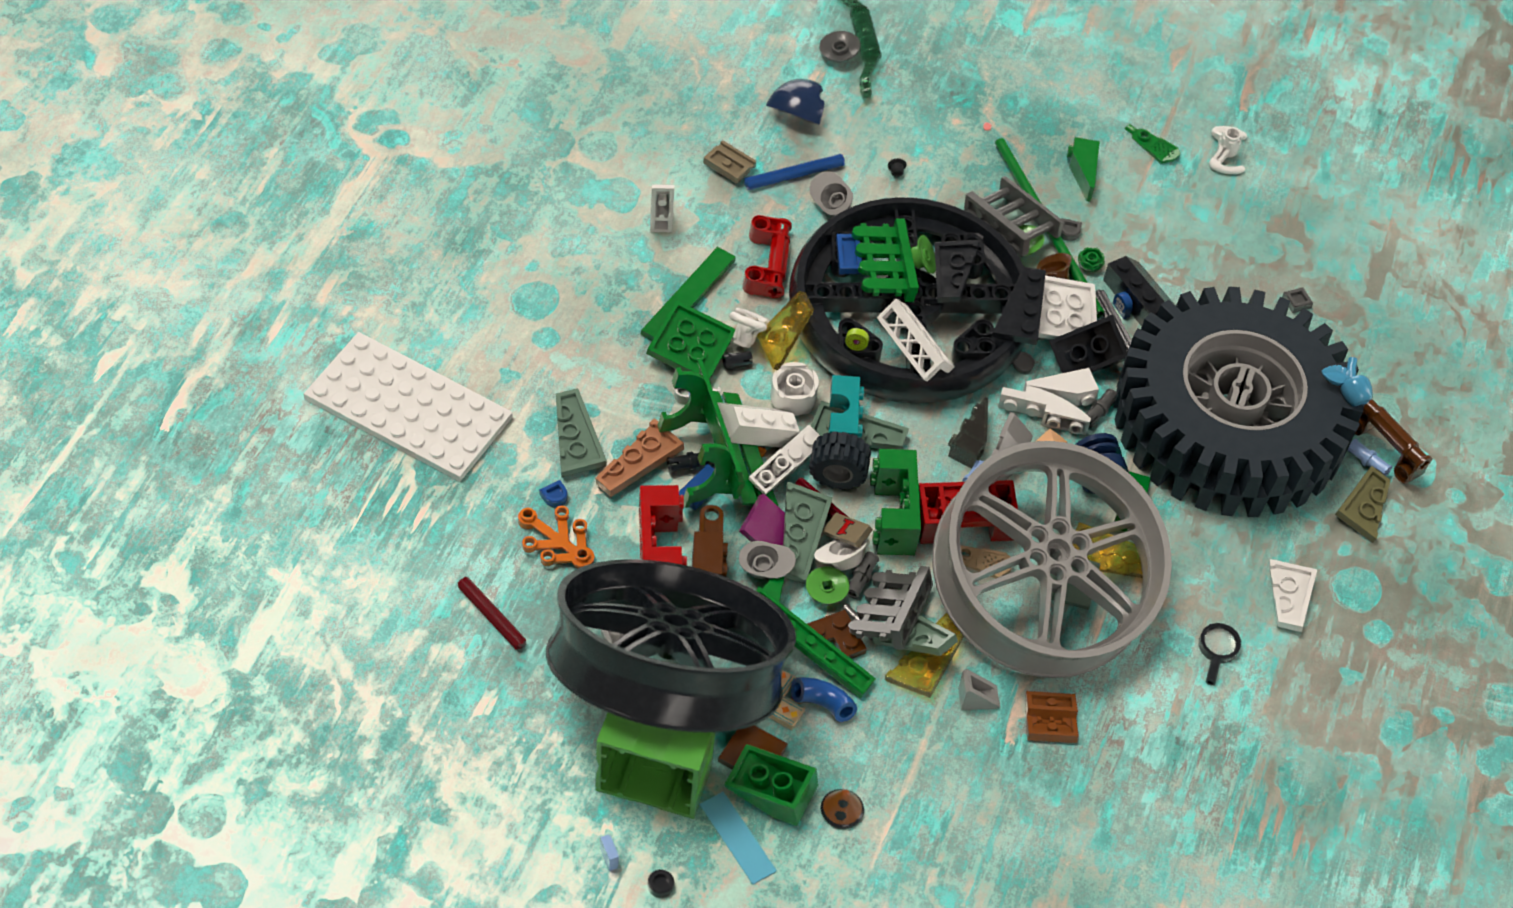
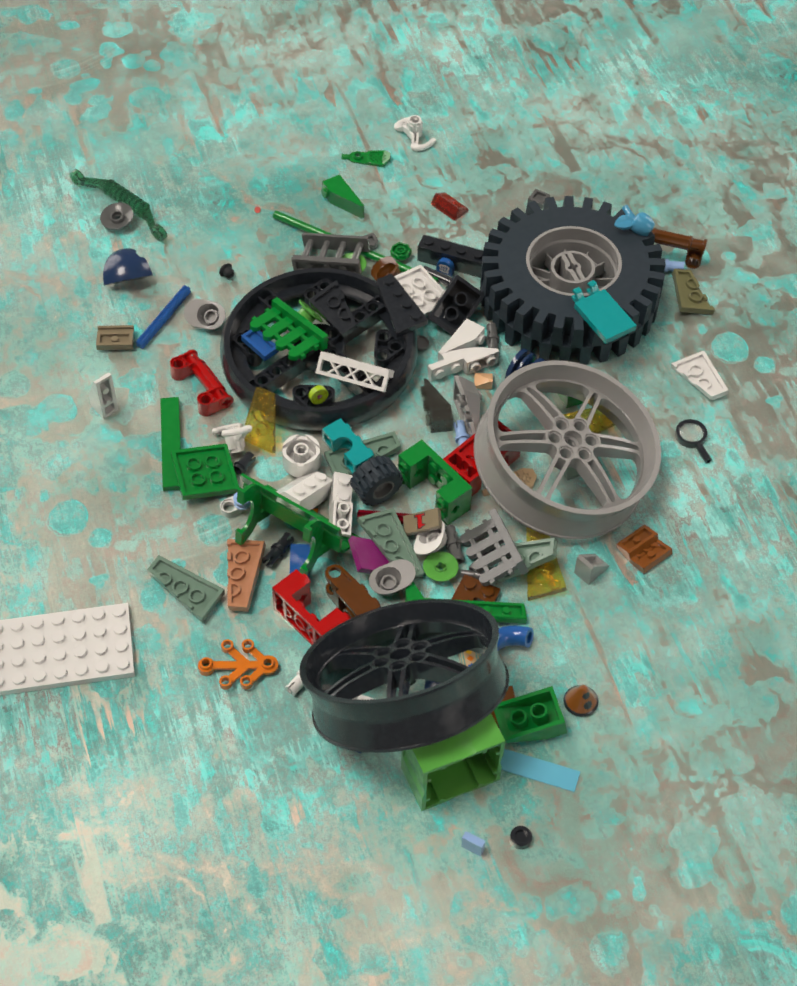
camera: 35 degrees left, 0 degrees up
dark red axle [458,577,526,650] -> none
blue tile [539,480,568,508] -> none
none -> clear red slope [431,192,469,220]
none -> teal tile [571,280,637,344]

